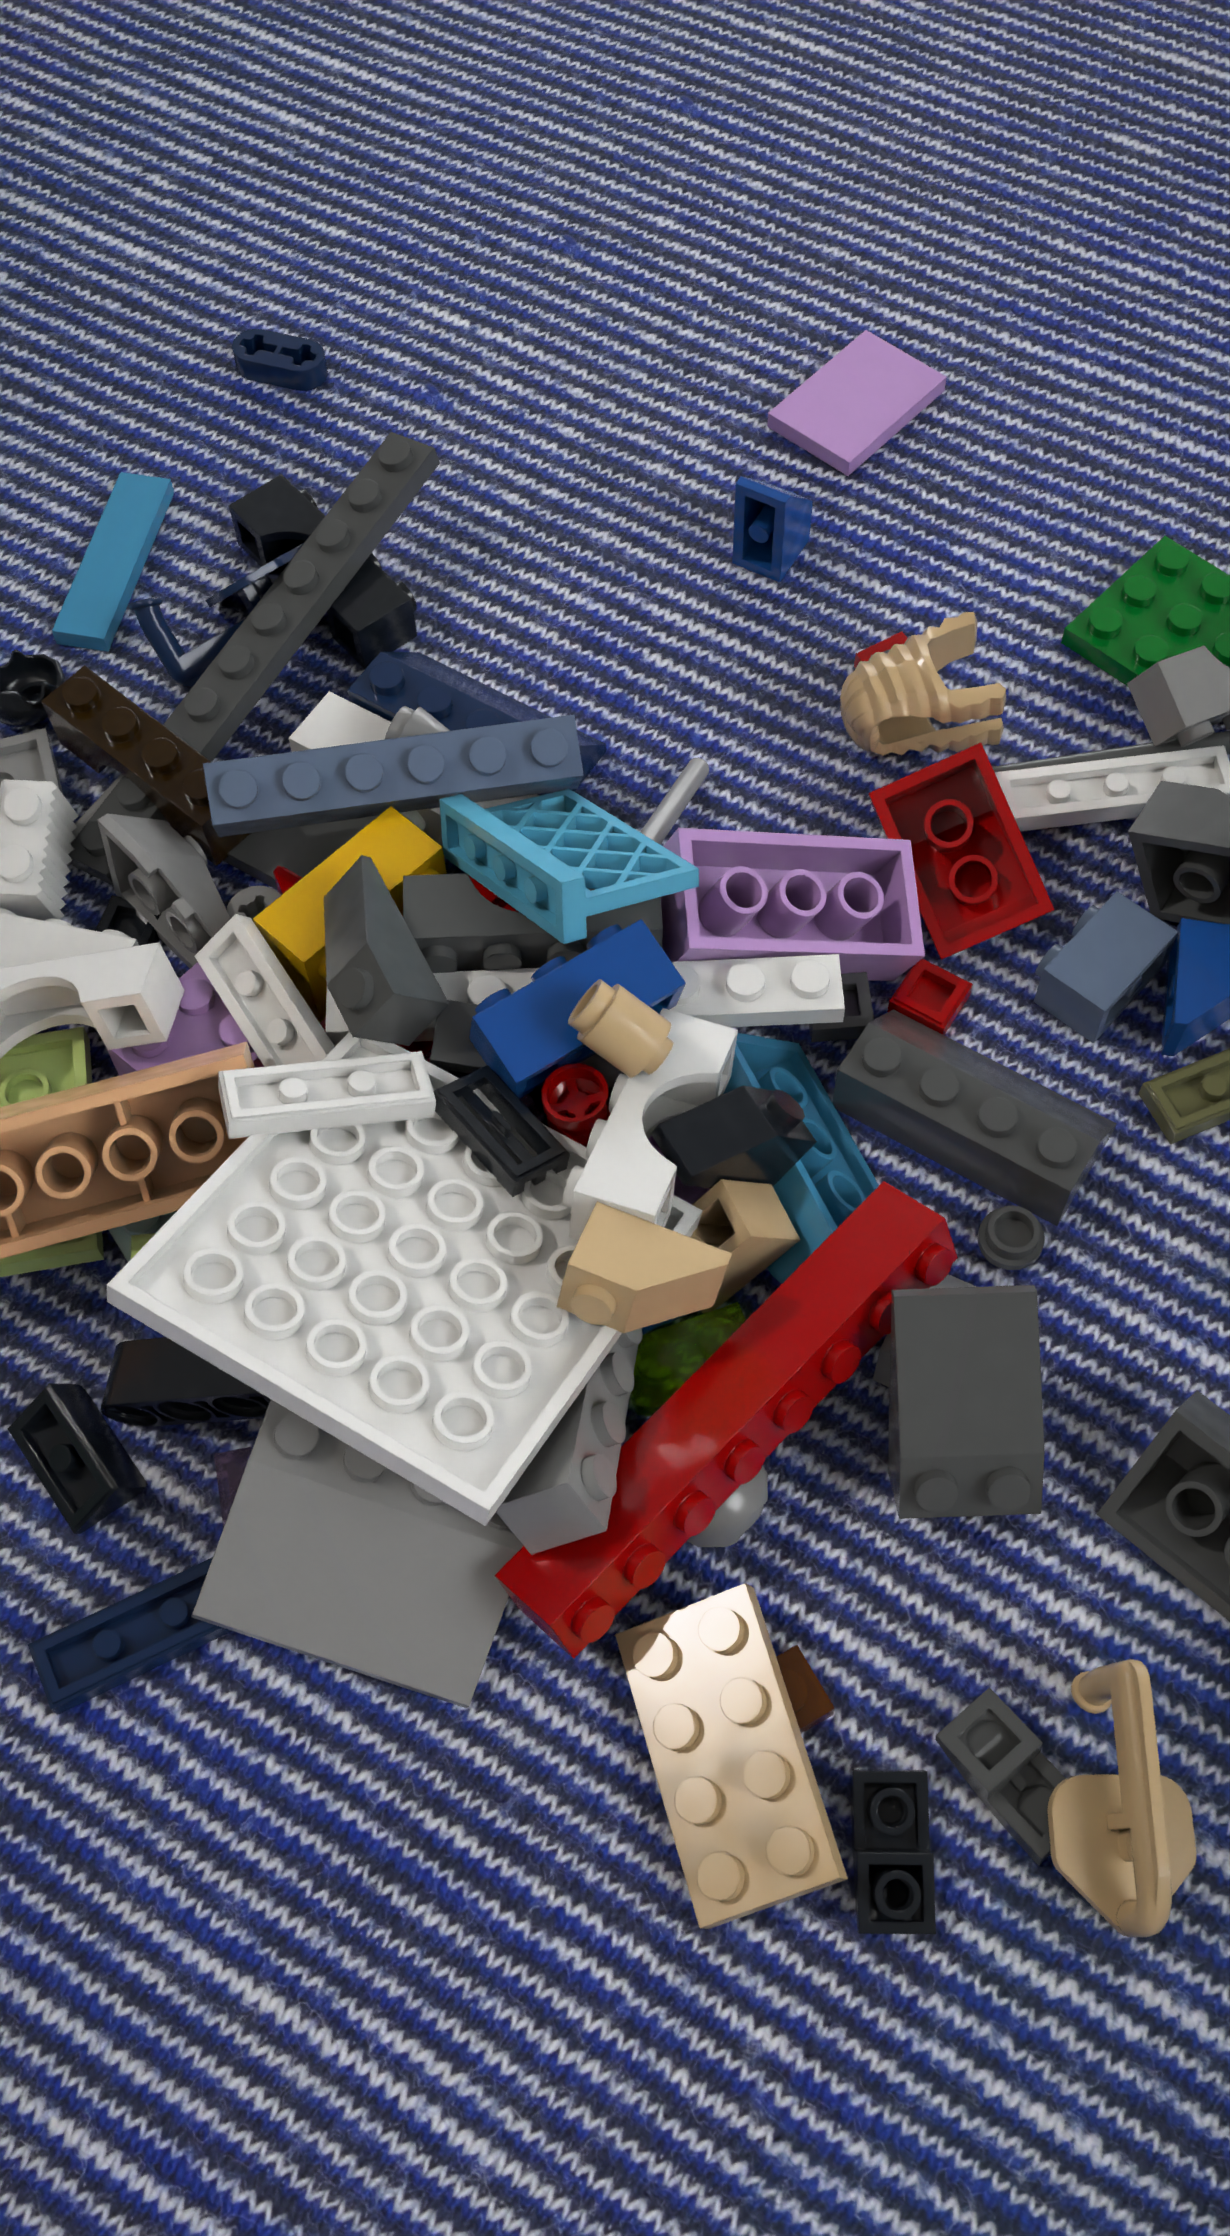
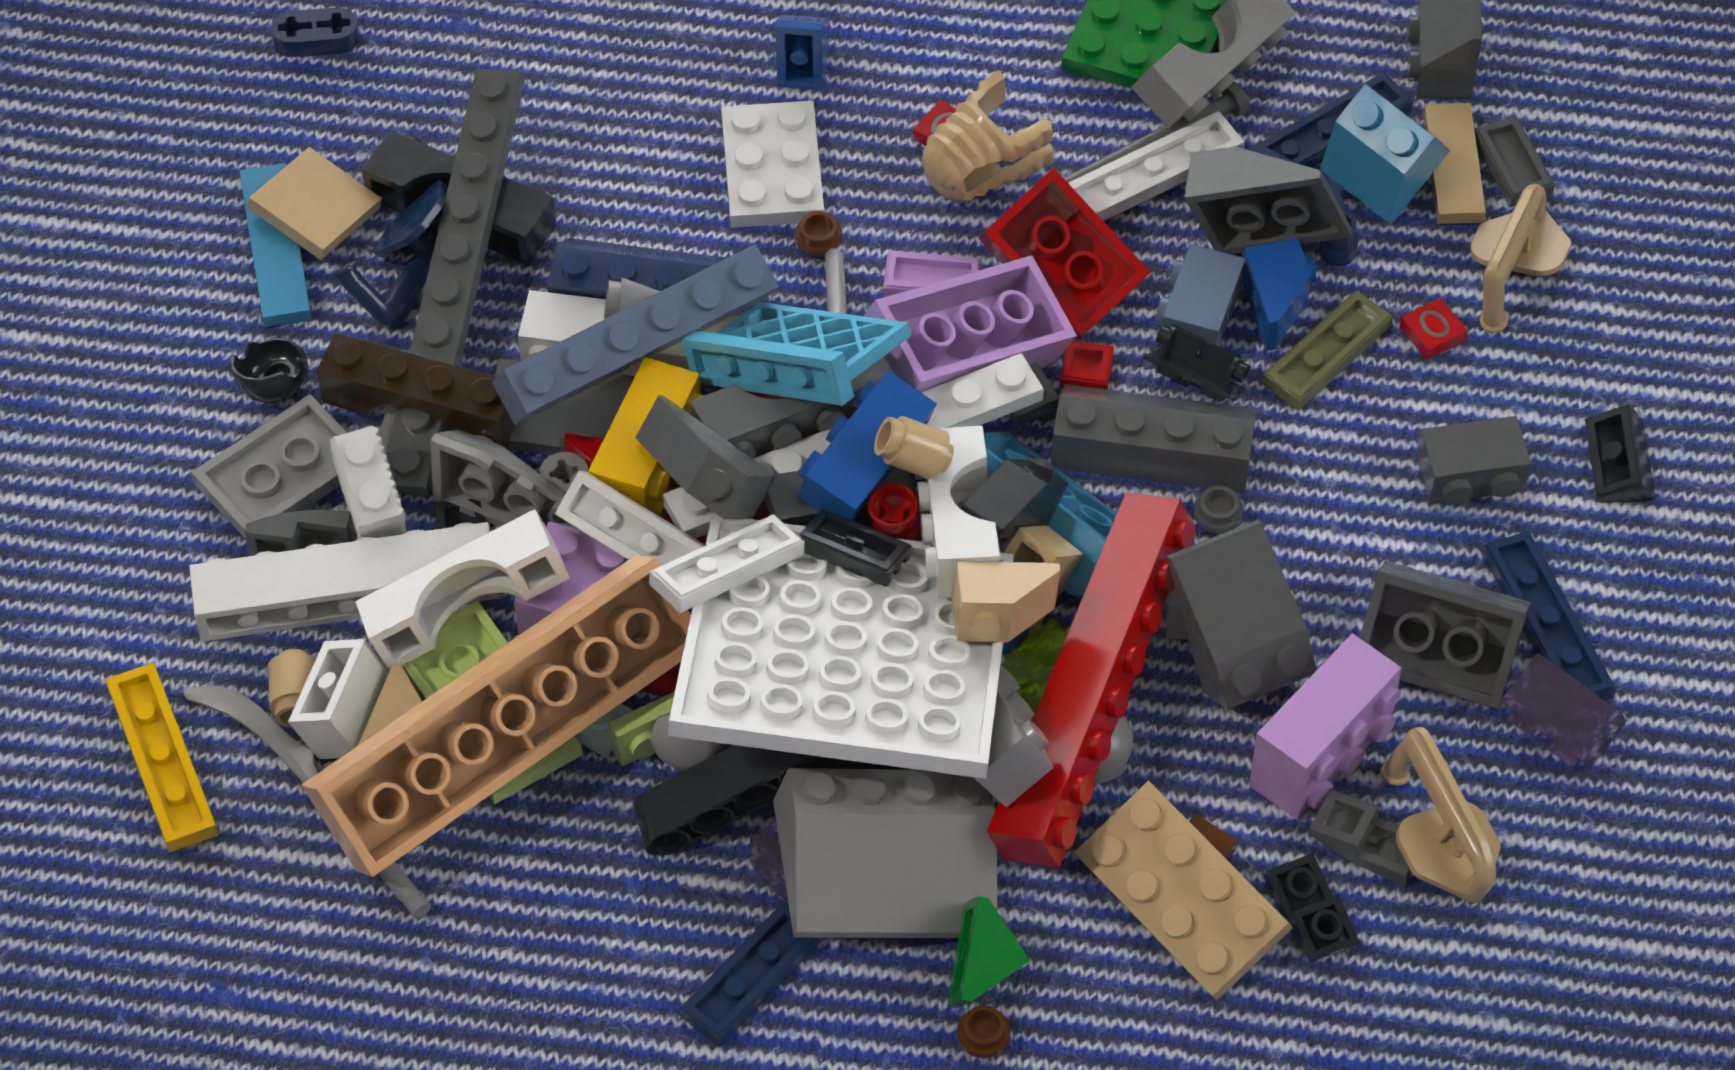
camera: 25 degrees left, 5 degrees down
black slope [8,1383,147,1534] -> none
none -> tan tile [248,147,382,260]
none -> white plate [721,101,824,228]
none -> reddish brown plate [795,211,842,256]
none -> lavender tile [883,250,982,298]
none -> green slope [947,896,1030,1009]
none -> reddish brown plate [957,1005,1010,1058]
none -> black hinge [1144,325,1250,401]
none -> lavender brick [1249,633,1402,821]

